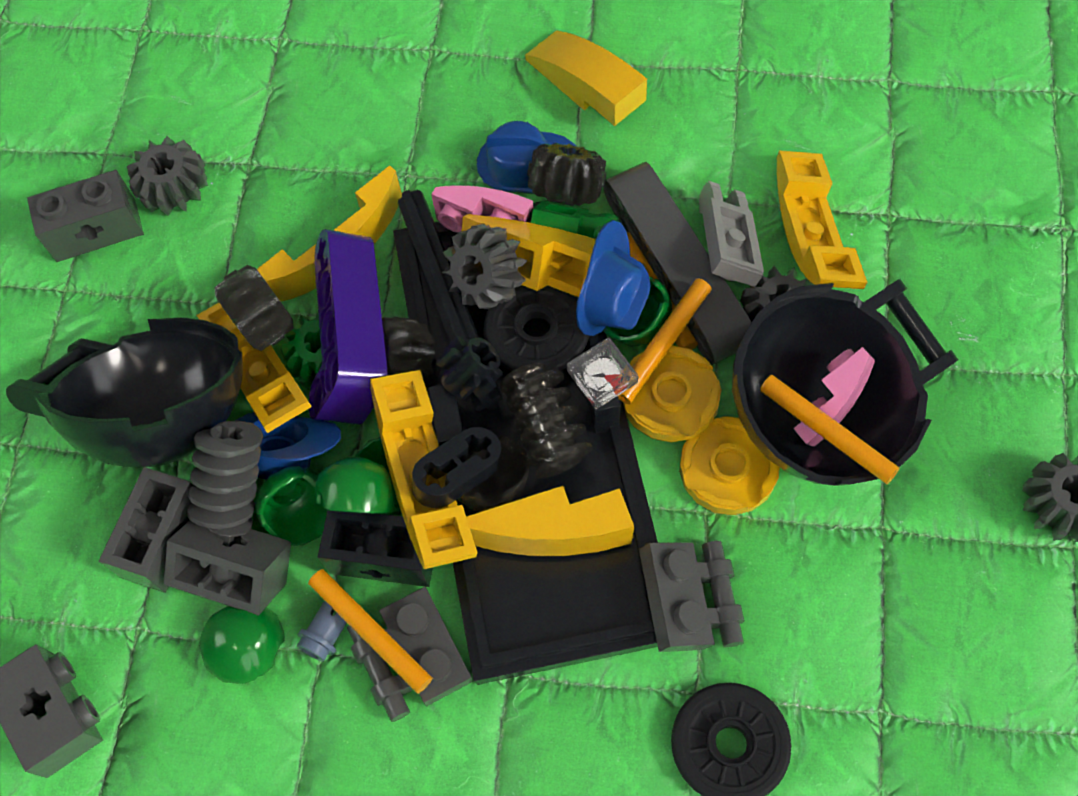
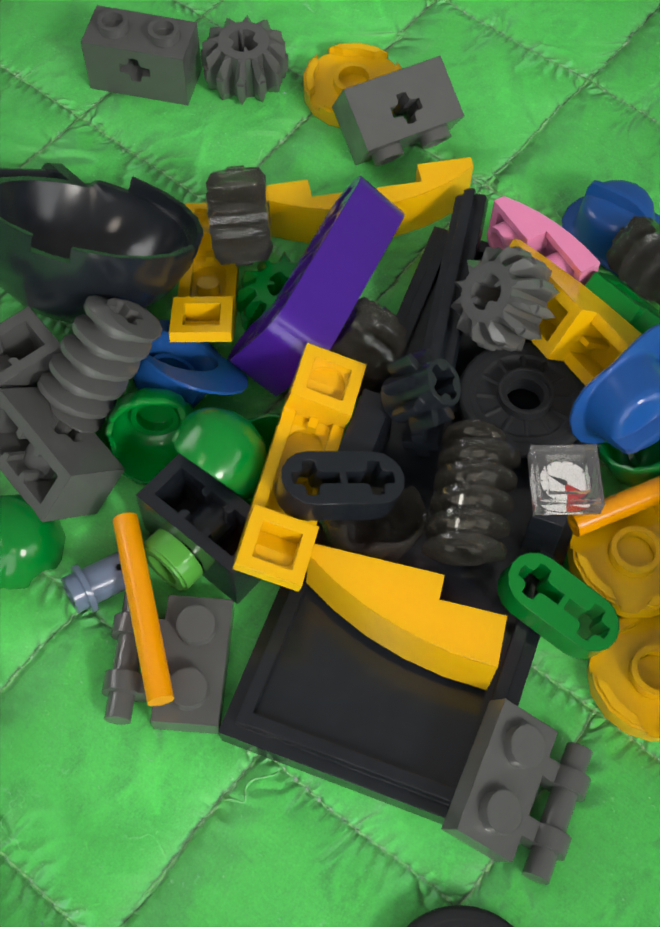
camera: 25 degrees right, 5 degrees down
none -> bright green tile [144,529,203,591]
none -> yellow tile [303,43,402,128]
none -> dark grey brick [332,56,464,166]
none -> green beam [497,552,620,659]

